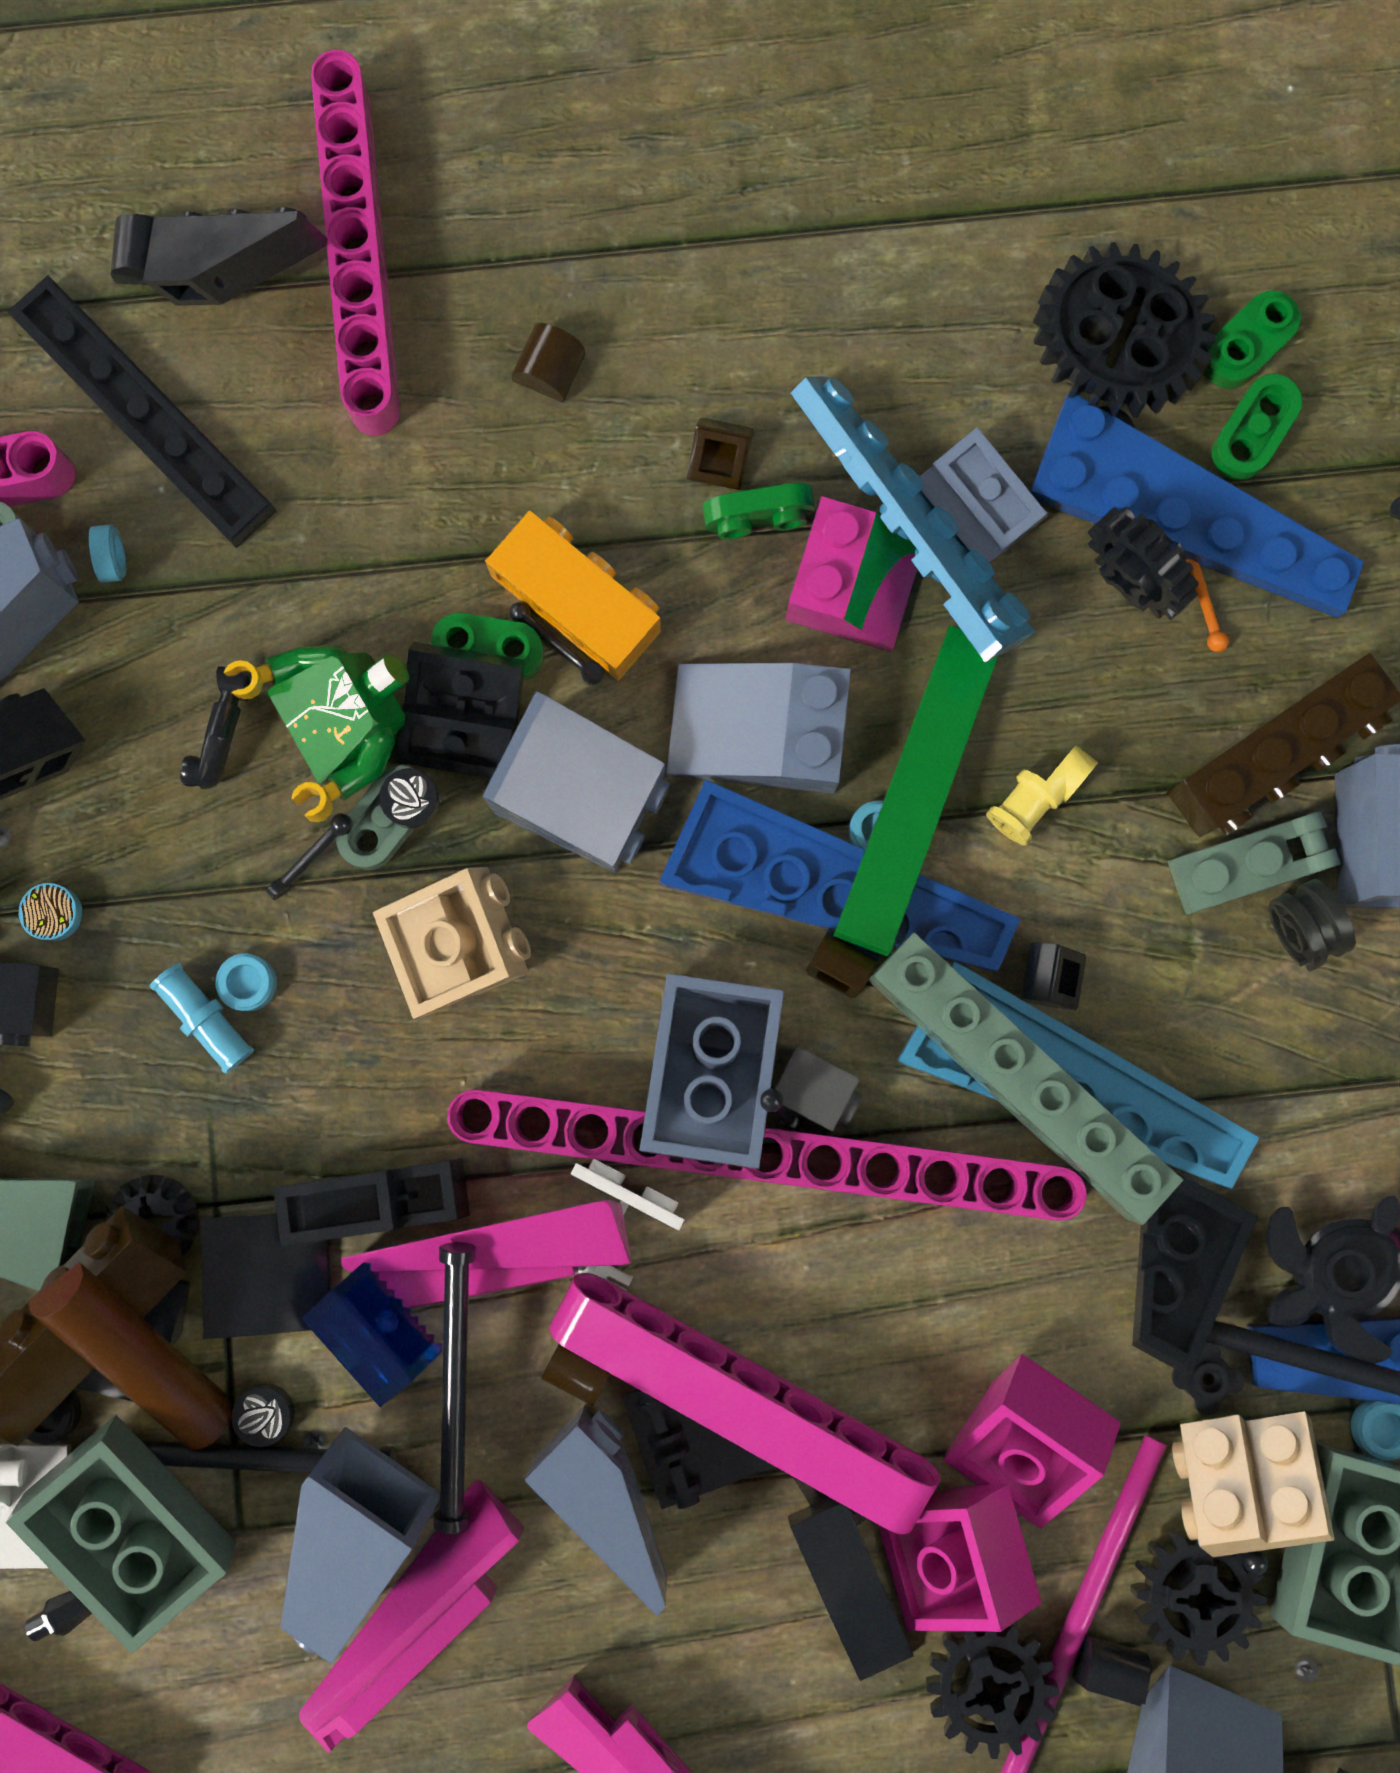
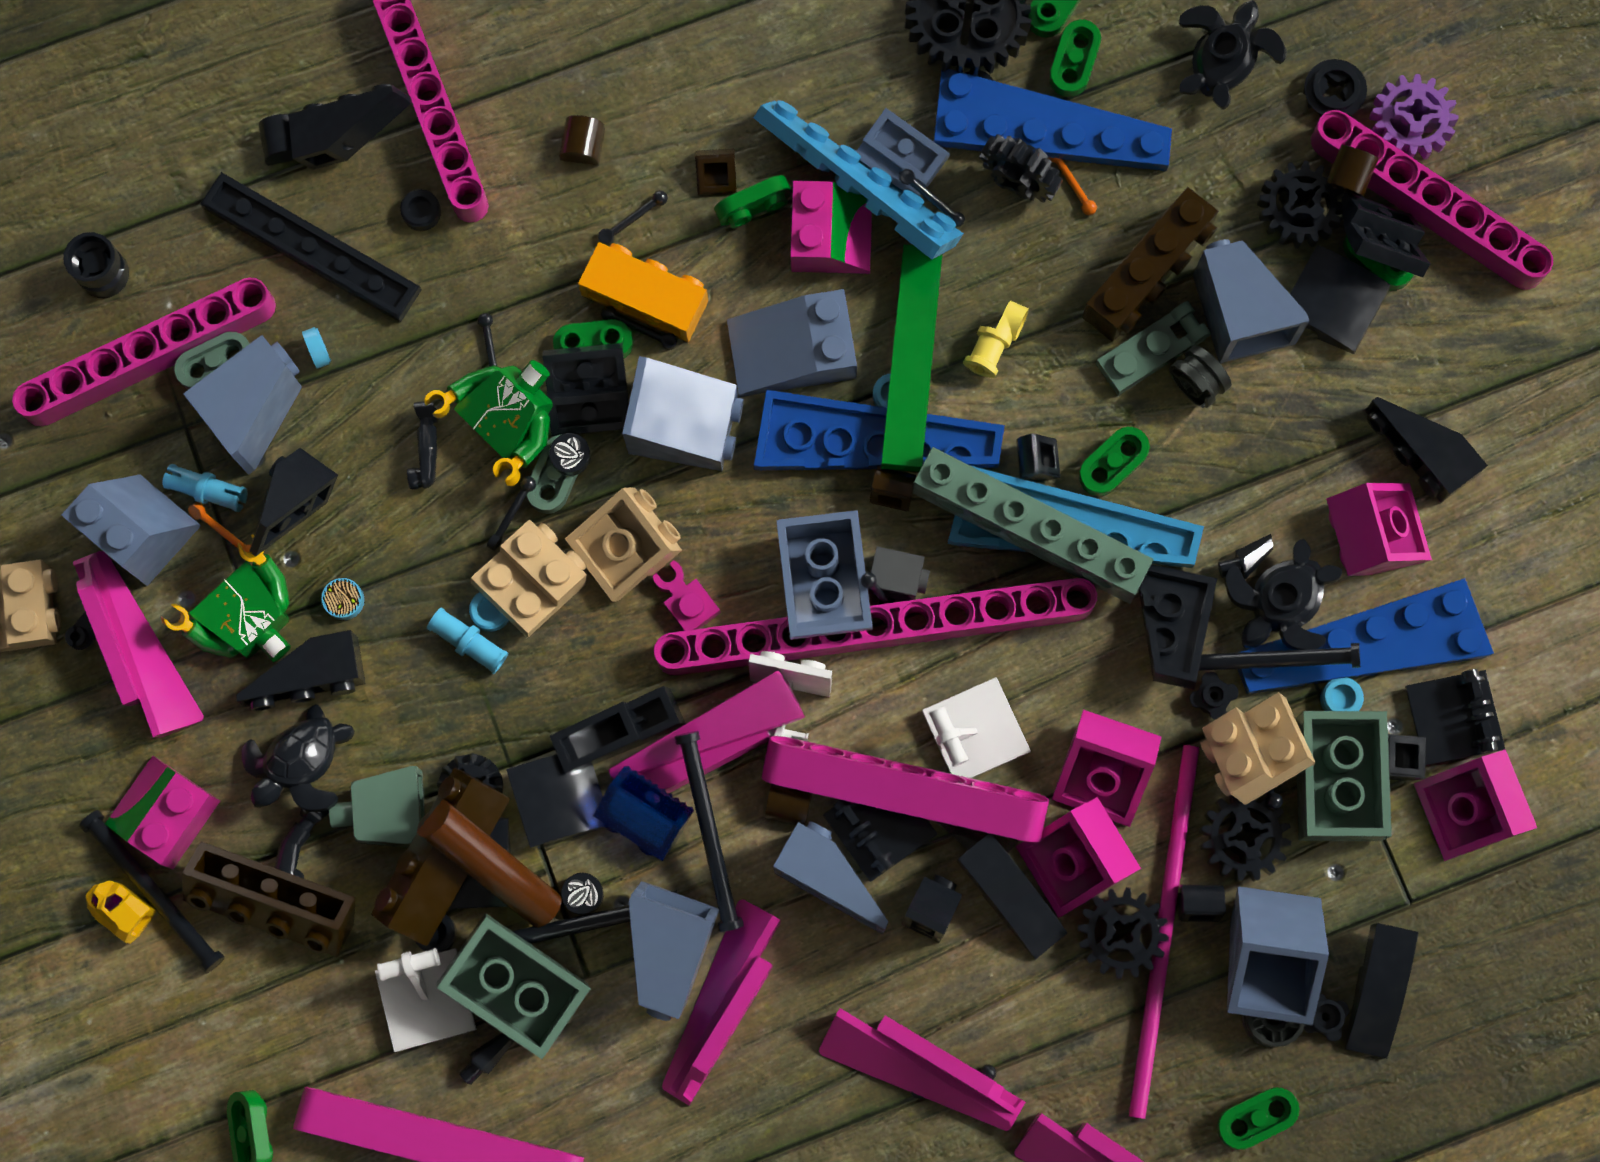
camera: 10 degrees left, 5 degrees down
none -> black tile [400,189,441,231]
none -> tan plate [471,519,587,638]
none -> black hinge [477,313,497,366]
none -> black hinge [598,190,668,246]
none -> dark pink plate [653,560,721,631]
none -> black hinge [898,169,965,227]
none -> black slope [902,874,962,943]
none -> white plate [922,677,1031,778]
none -> green plate [1079,427,1150,496]
none -> black bar [1218,534,1273,579]

